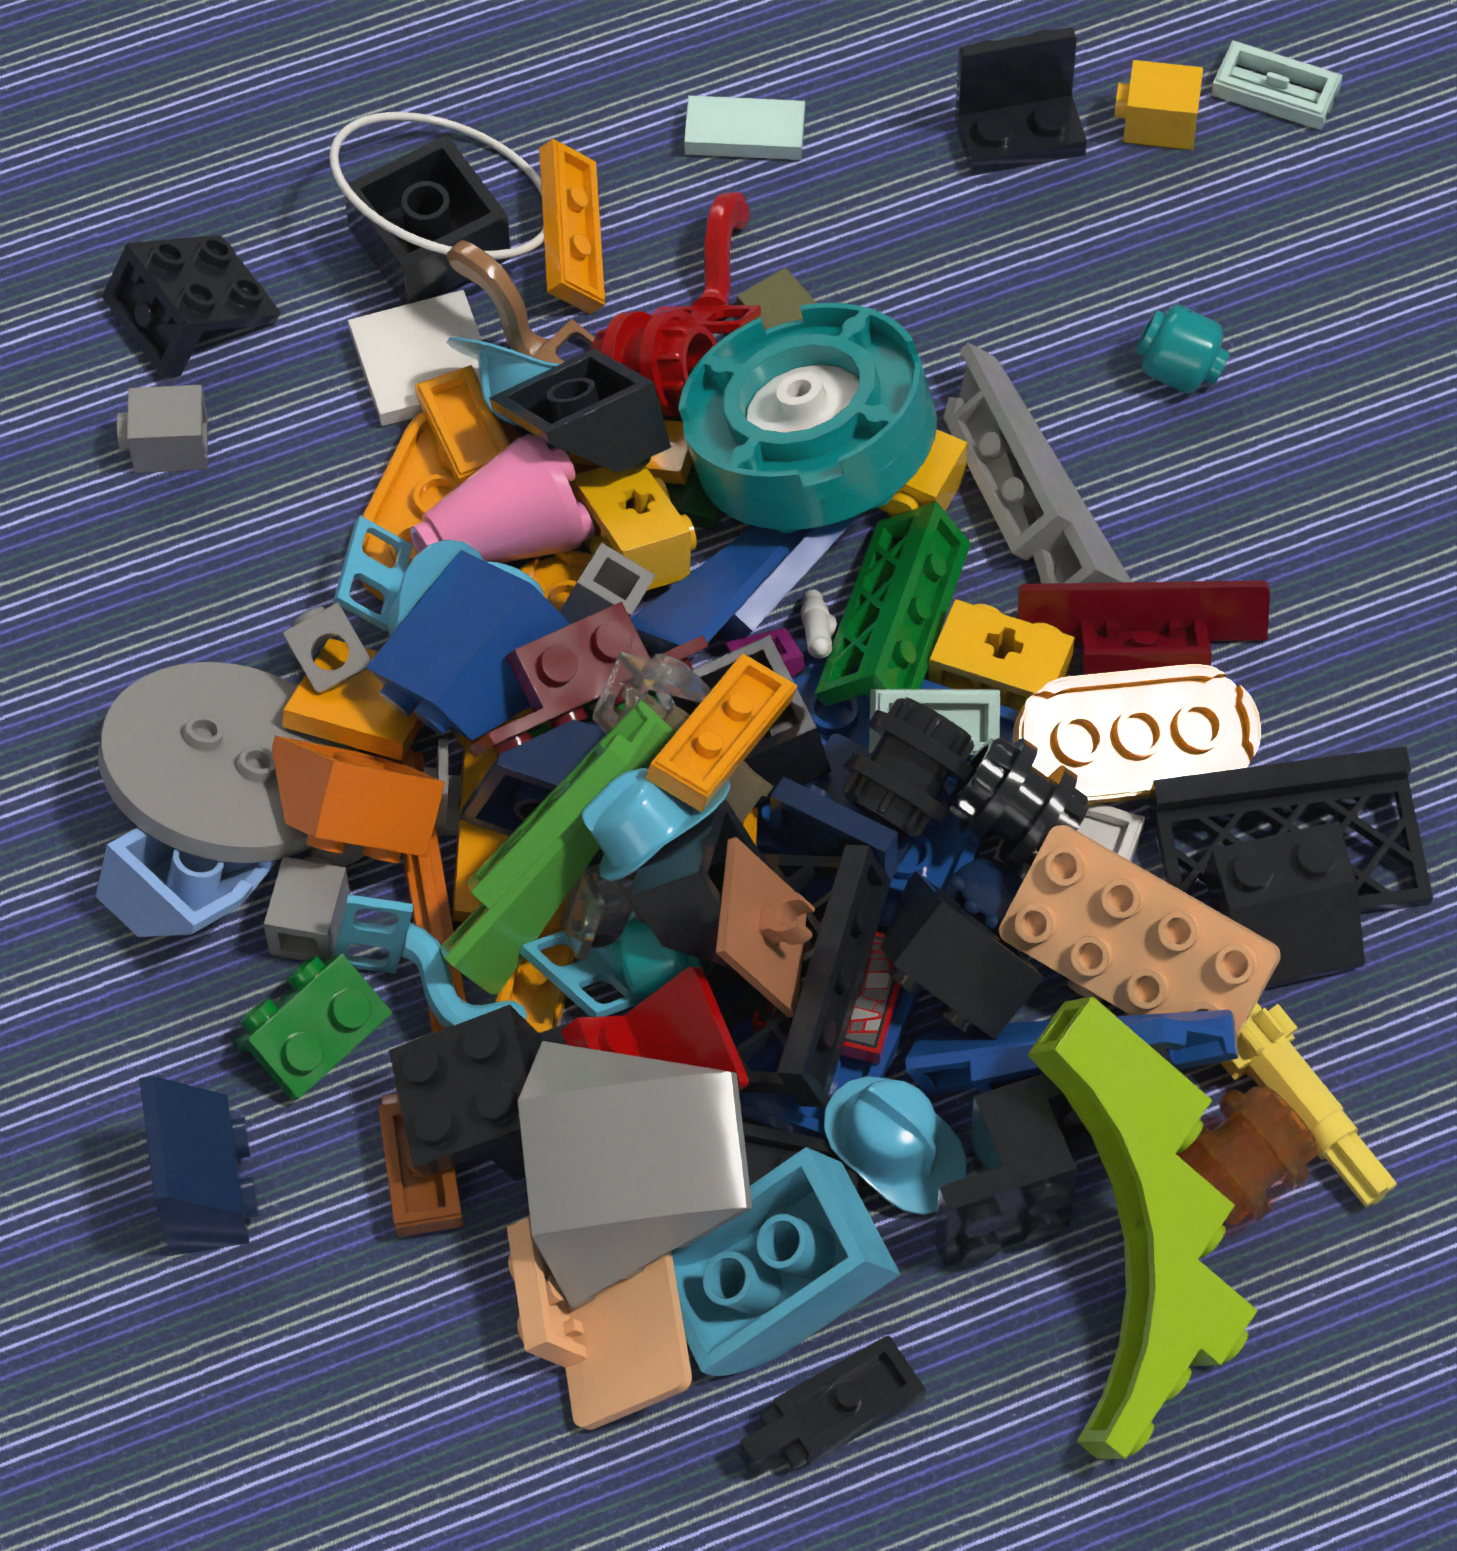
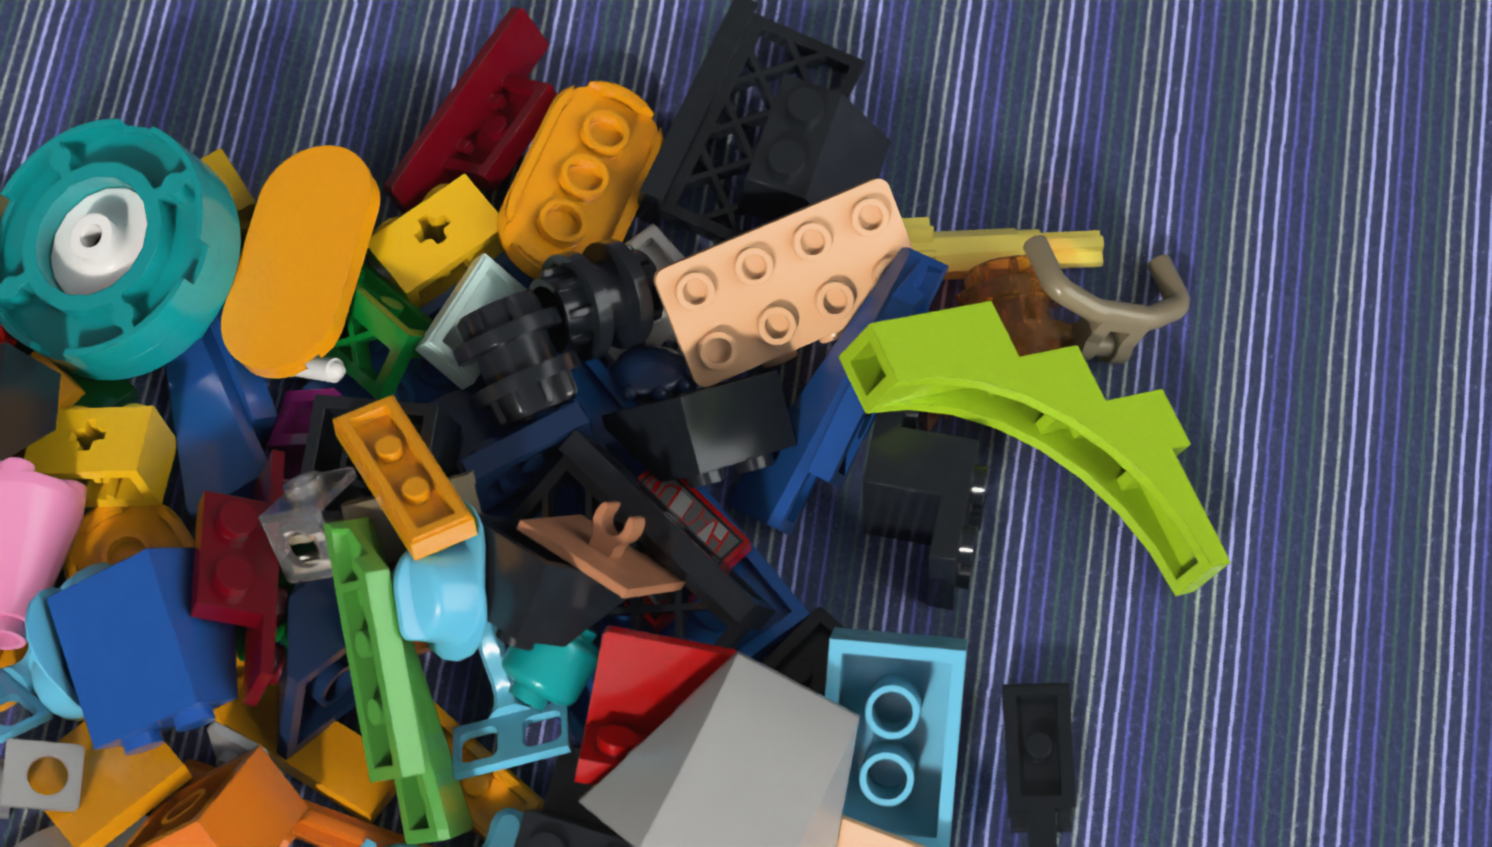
camera: 55 degrees left, 5 degrees up
light grey brick [559,543,656,624] -> none
clear bracket [560,867,636,960] -> none
medium azure piece [824,1076,967,1215] -> none
light grey wedge [943,342,1132,583] -> none
none -> light orange tile [221,145,380,379]
none -> dark tan piece [1023,235,1190,365]

